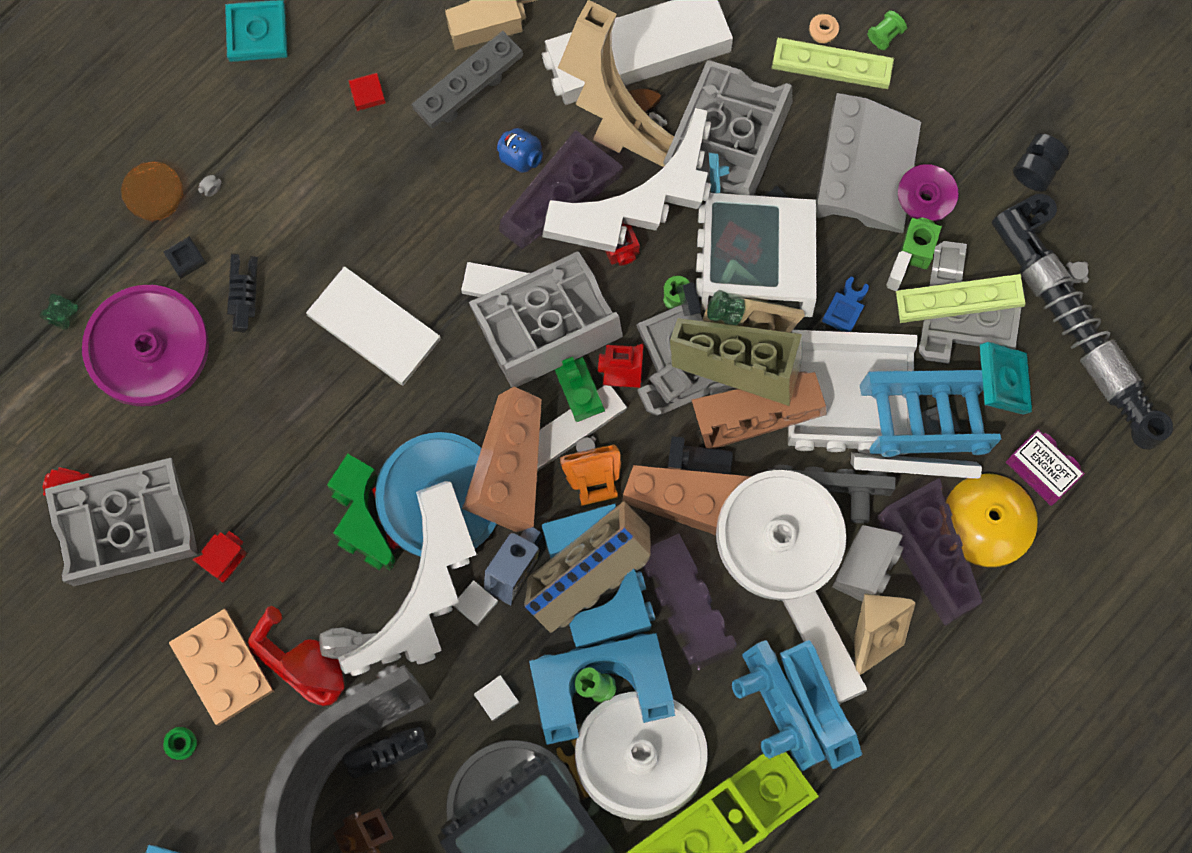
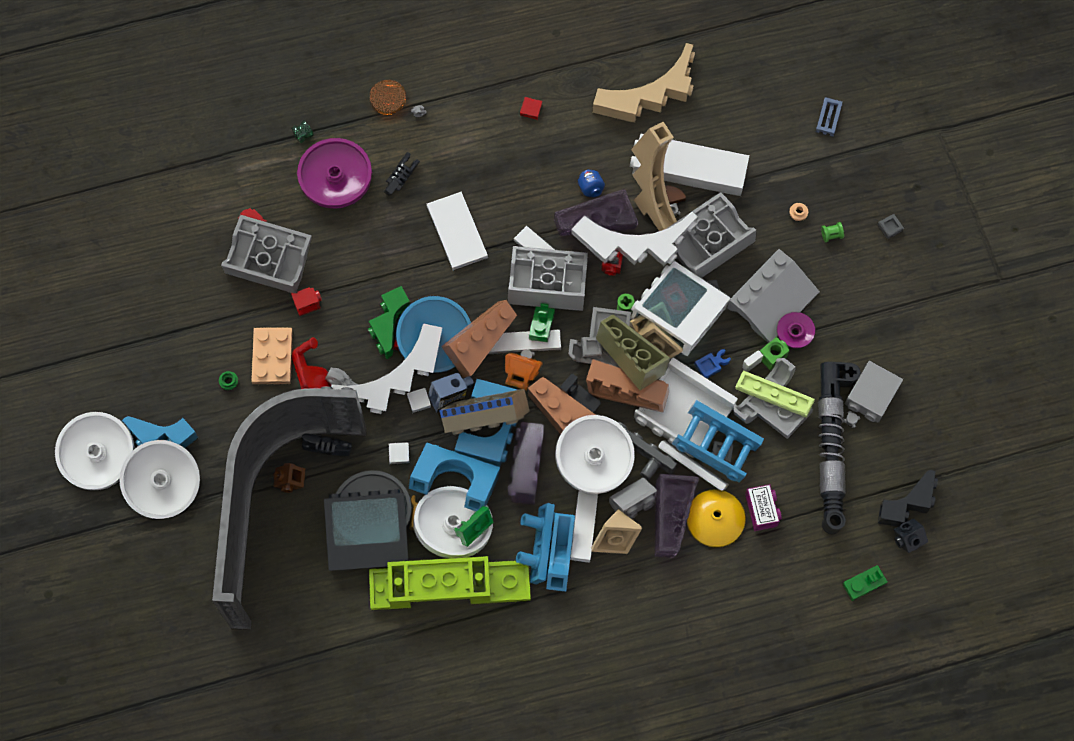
camera: 30 degrees right, 5 degrees down
black tile [163,236,207,279] -> none
teal tile [225,0,288,62] -> none
dark grey plate [412,31,523,130] -> none
bright green bush [575,667,616,703] -> none
red window [598,344,643,388] -> none
black tile [676,282,702,316] -> none
clear green wheel [707,290,745,326] -> none
medium azure piece [709,153,730,193] -> none
yellowish green tile [772,38,894,89] -> none
teal tile [980,342,1032,415] -> none
black wheel [1013,134,1069,192] -> none
none -> green plate [454,506,494,547]
none -> light grey panel [845,361,903,423]

